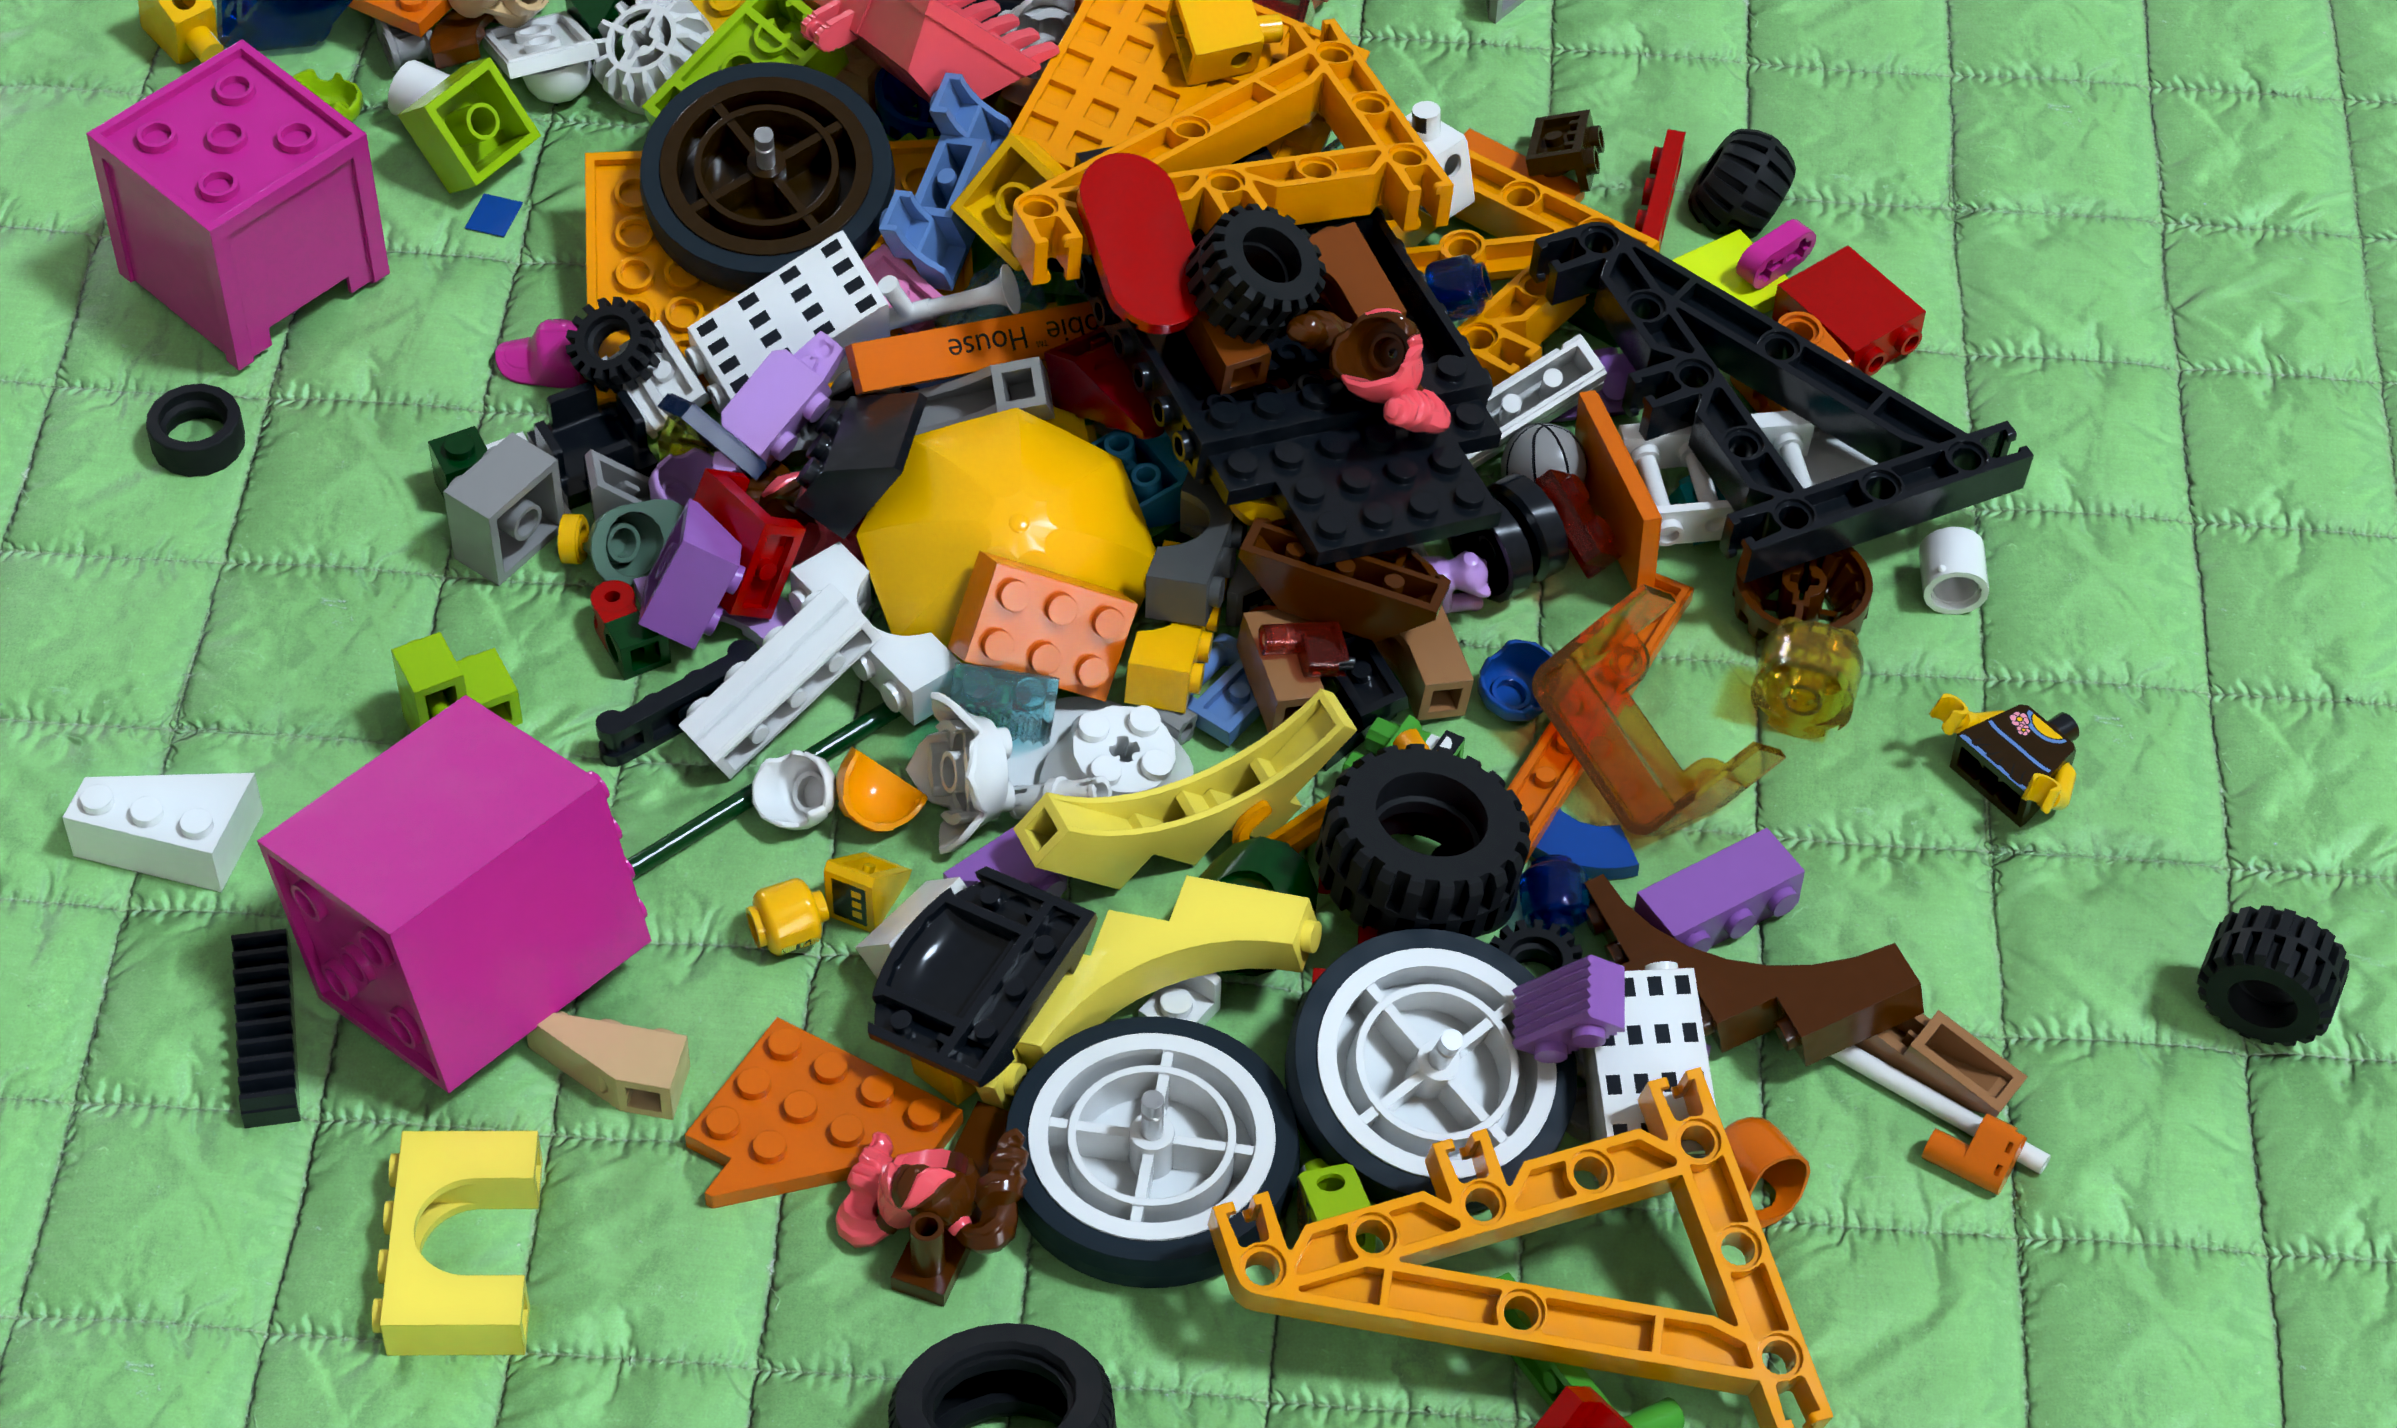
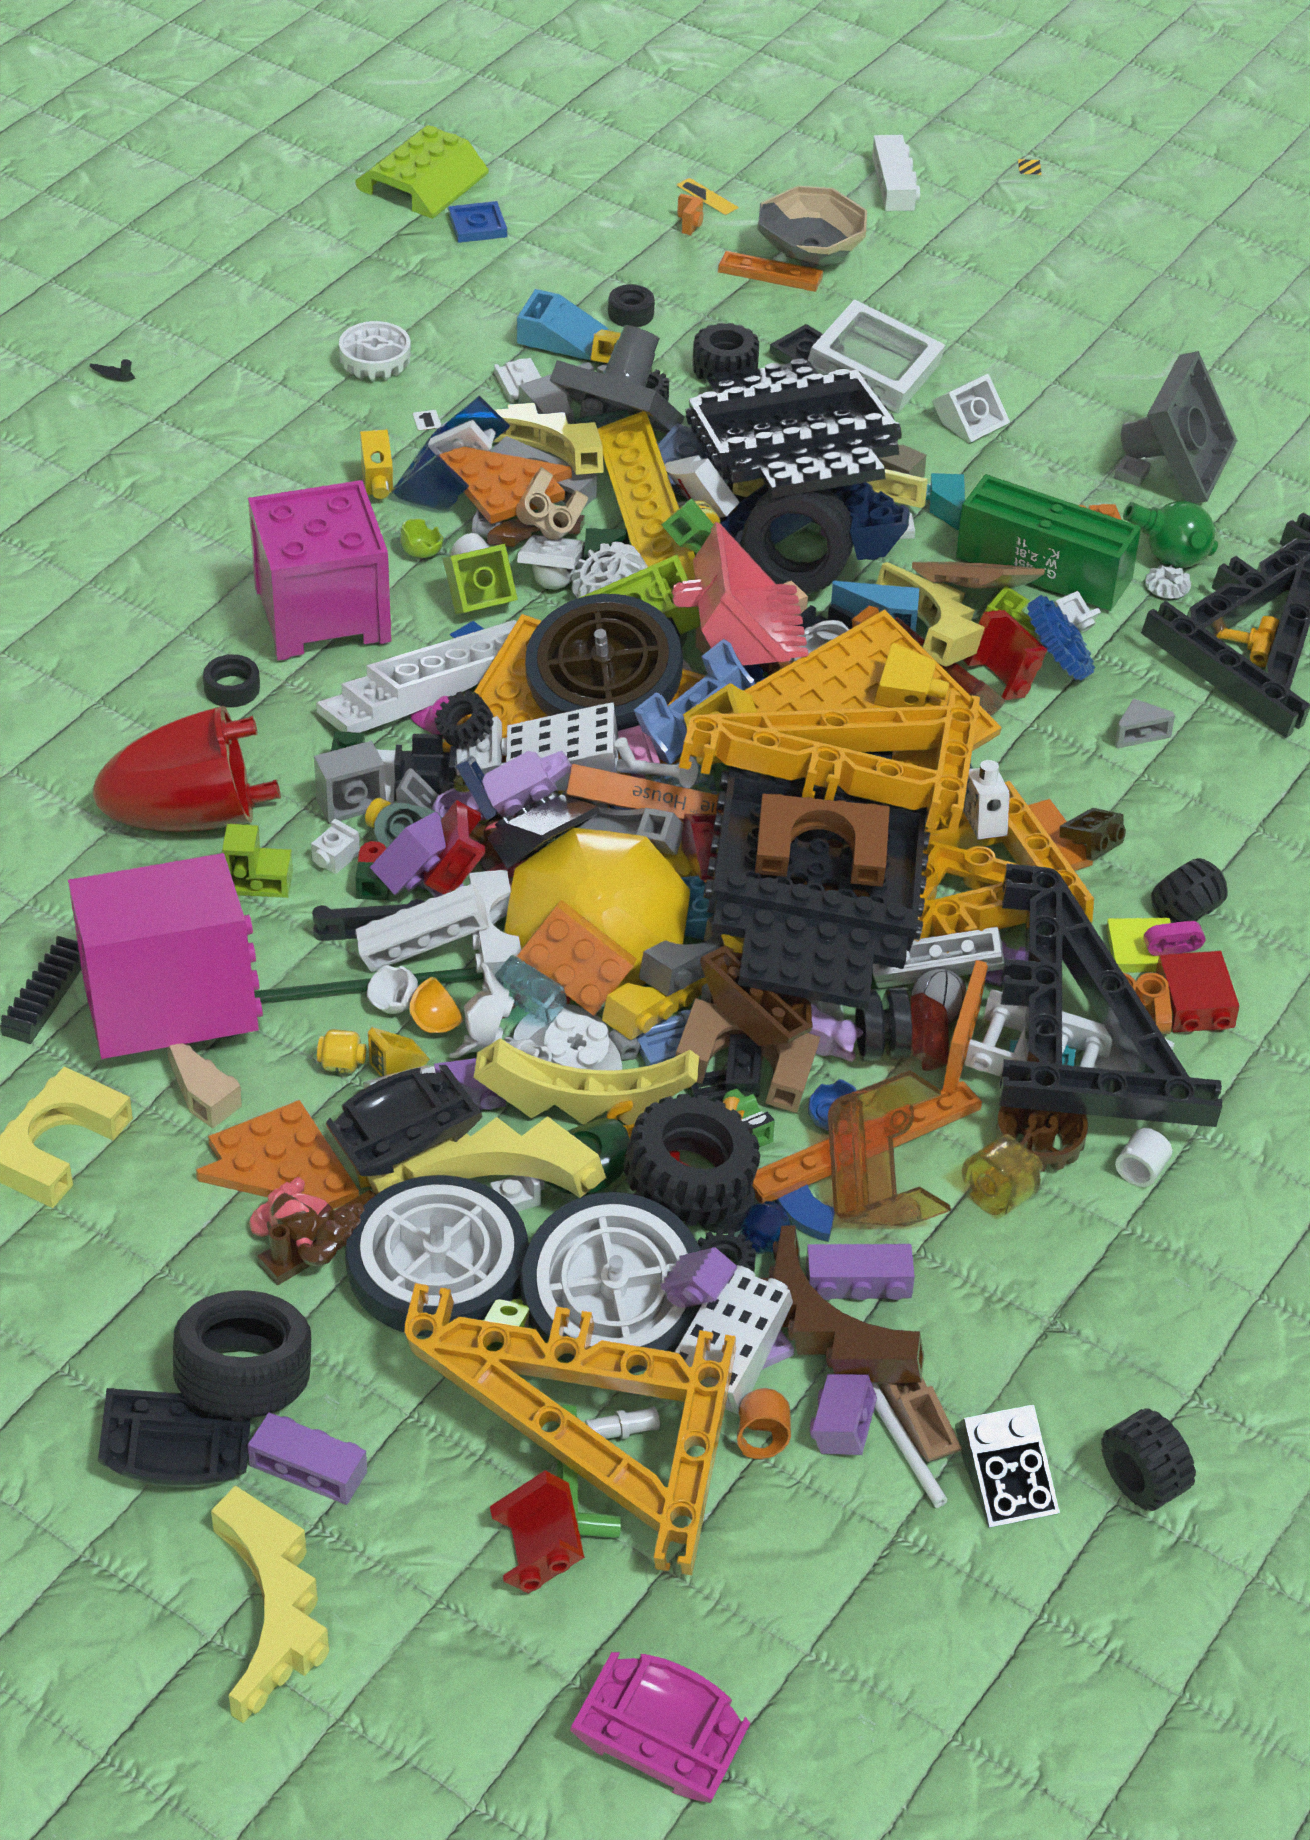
camera: 30 degrees right, 5 degrees down
white wedge [62,773,264,892] -> none
red tile [1076,153,1199,335] -> none
black tyre [1185,204,1326,344] -> none
clear red piece [1258,621,1355,678] -> none
hair [1286,308,1451,434] -> none
clear blue head [1424,254,1492,322] -> none
red plate [1634,129,1686,253] -> none
orange piece [1922,1113,2027,1195] -> none
torso [1929,693,2079,827] -> none
none -> red windscreen [93,706,281,832]
none -> white brick [311,819,360,874]
none -> white slope [316,620,517,733]
none -> white pin [584,1407,660,1440]
none -> medium lavender brick [810,1374,877,1455]
none -> slope [955,1405,1060,1527]

